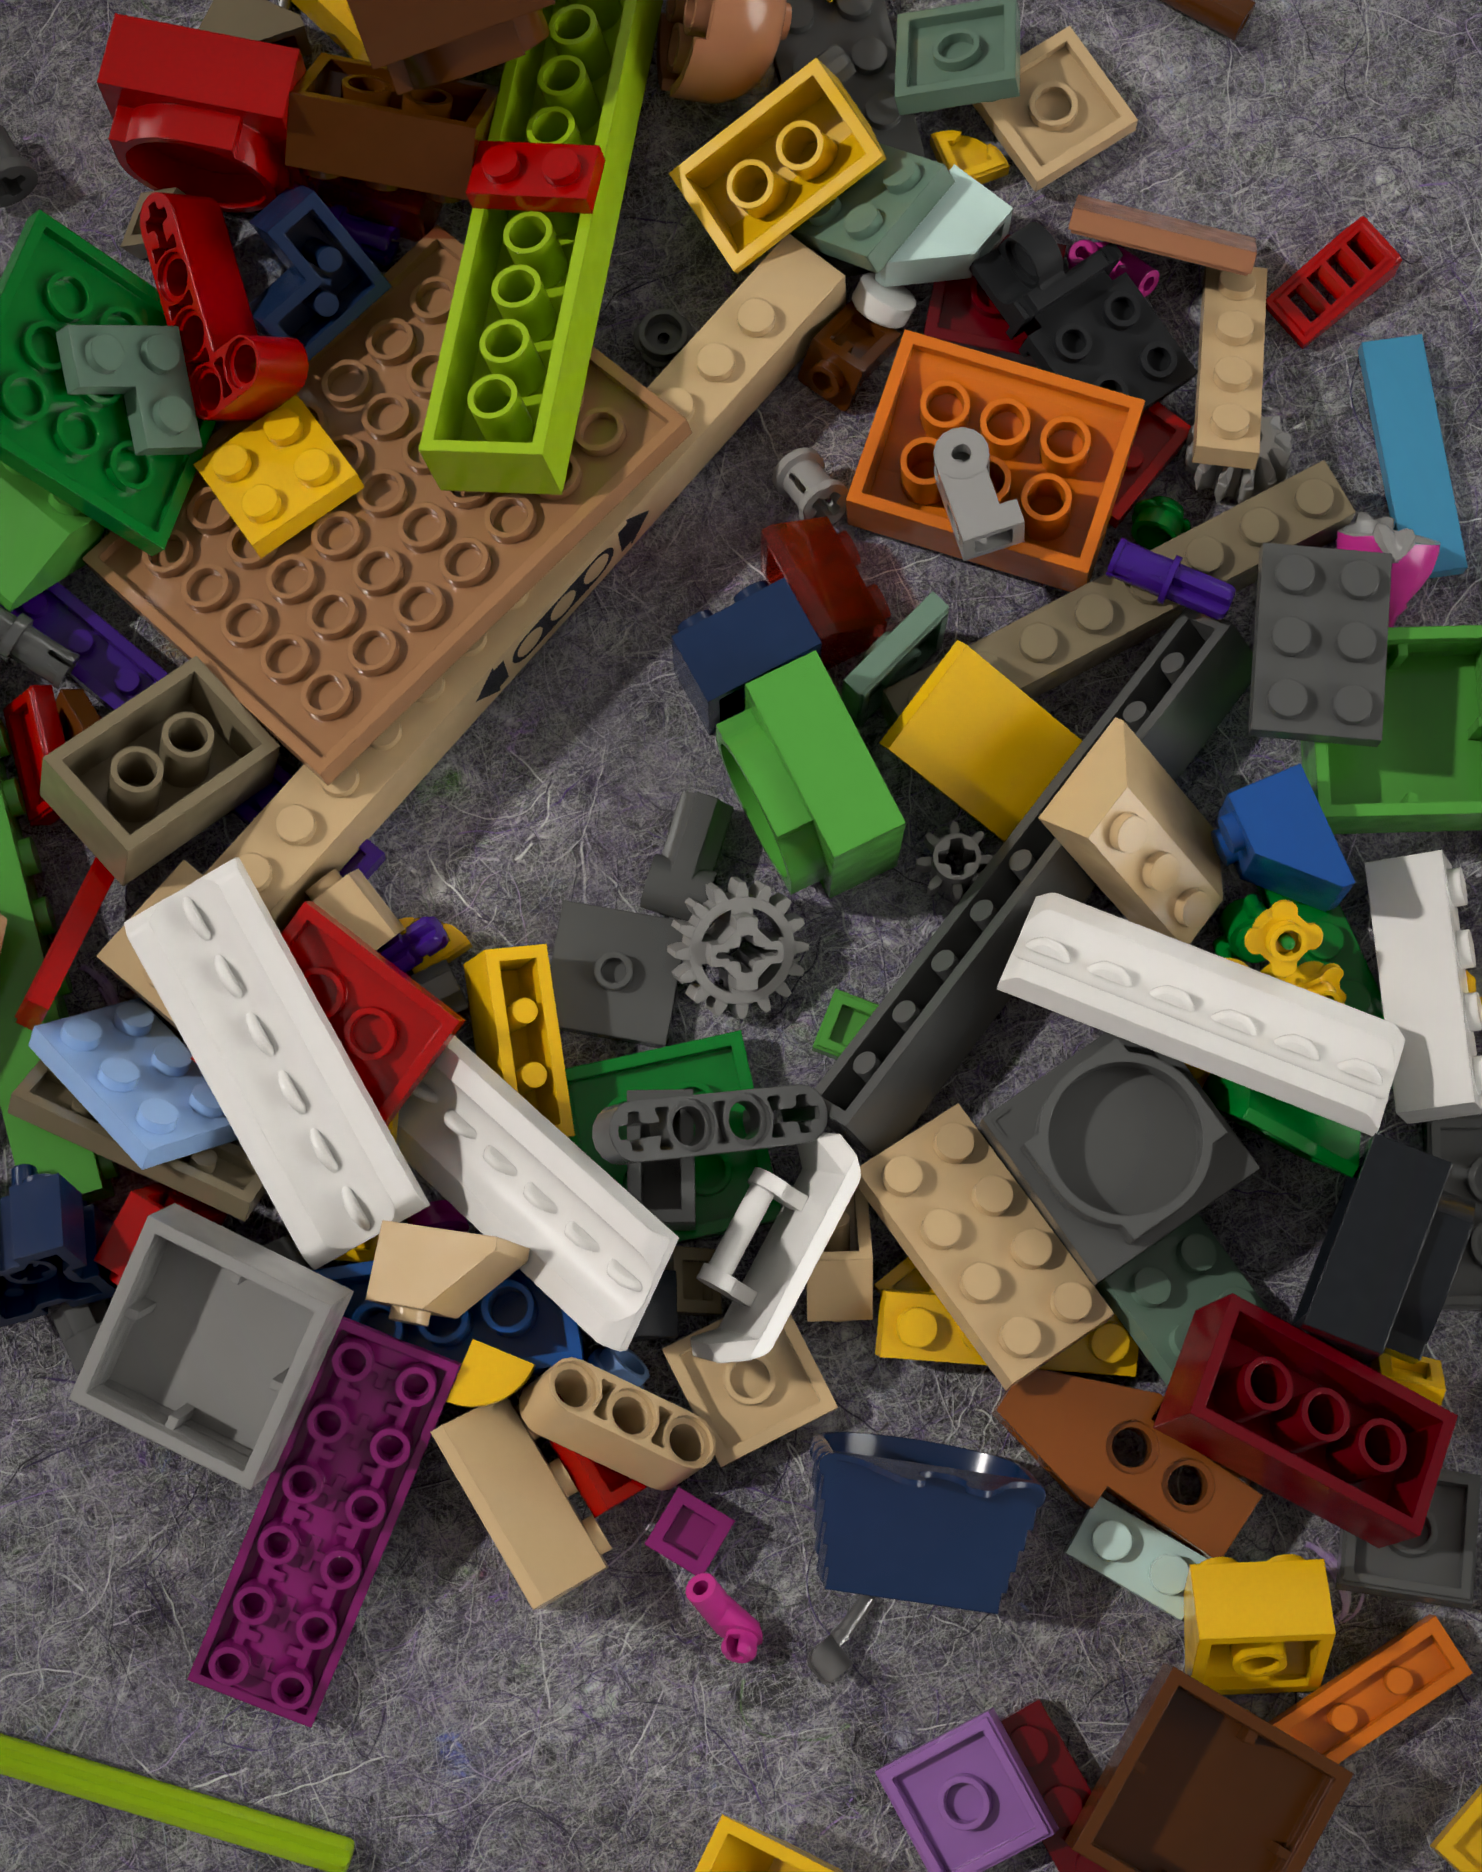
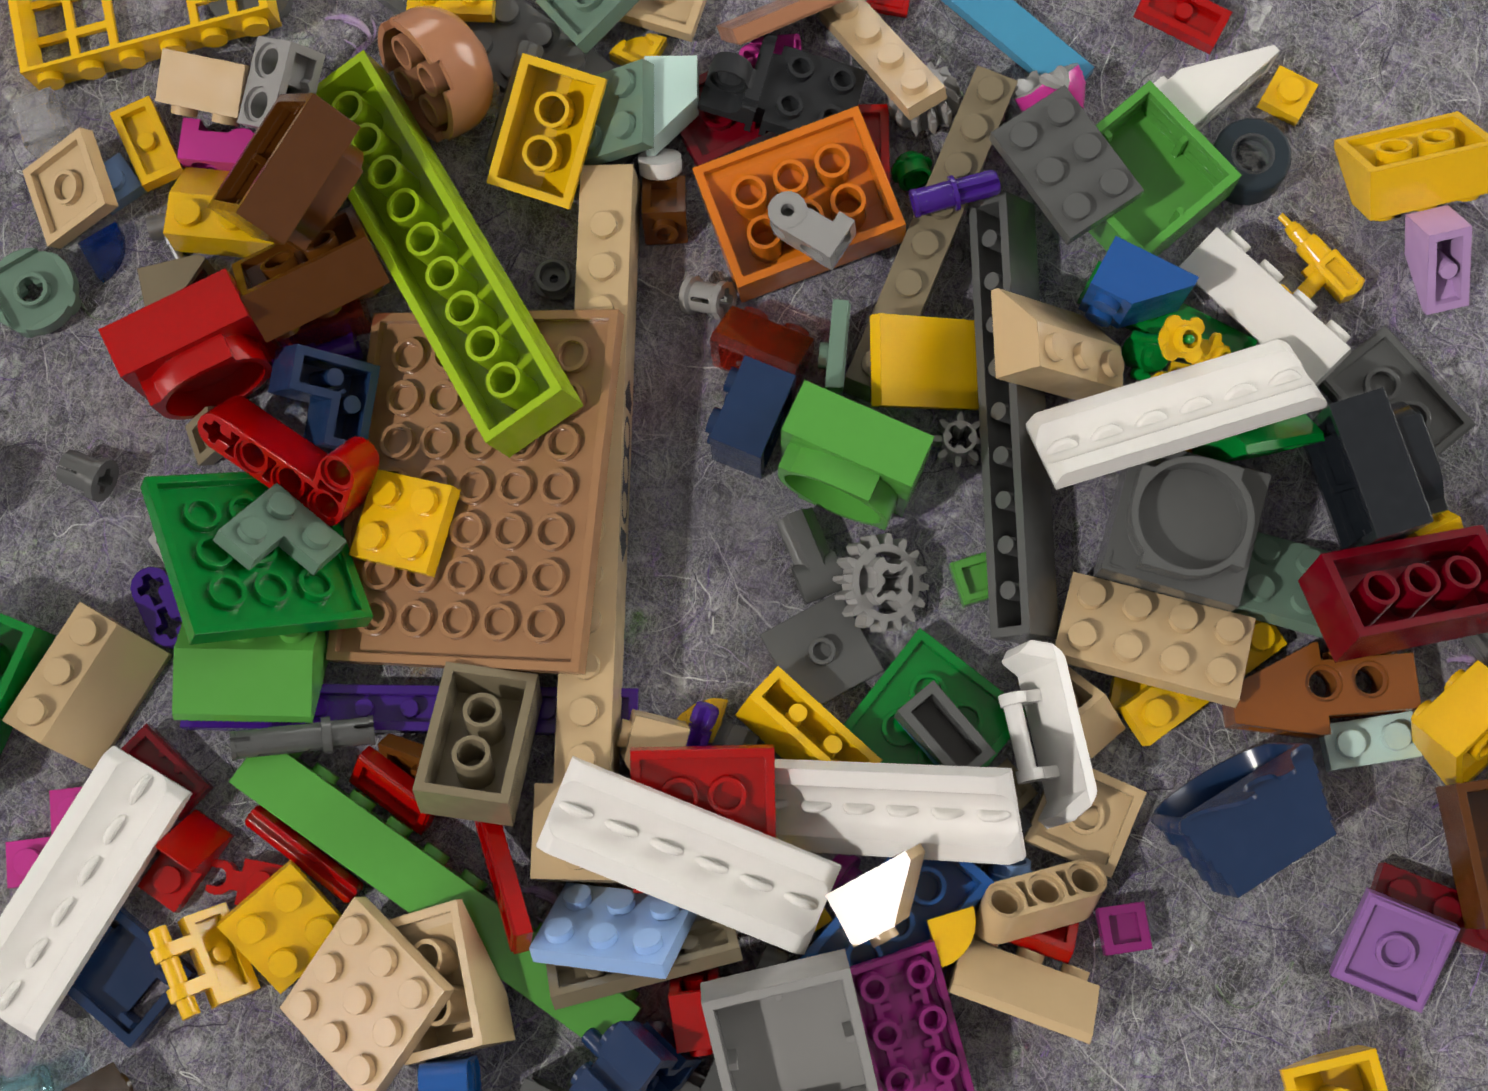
camera: 35 degrees left, 0 degrees up
red plate [466,141,606,214] -> none
dark grey beam [592,1084,828,1165] -> none
dark pink arm [685,1573,763,1664] -> none
flat silver hand [807,1595,875,1685] -> none

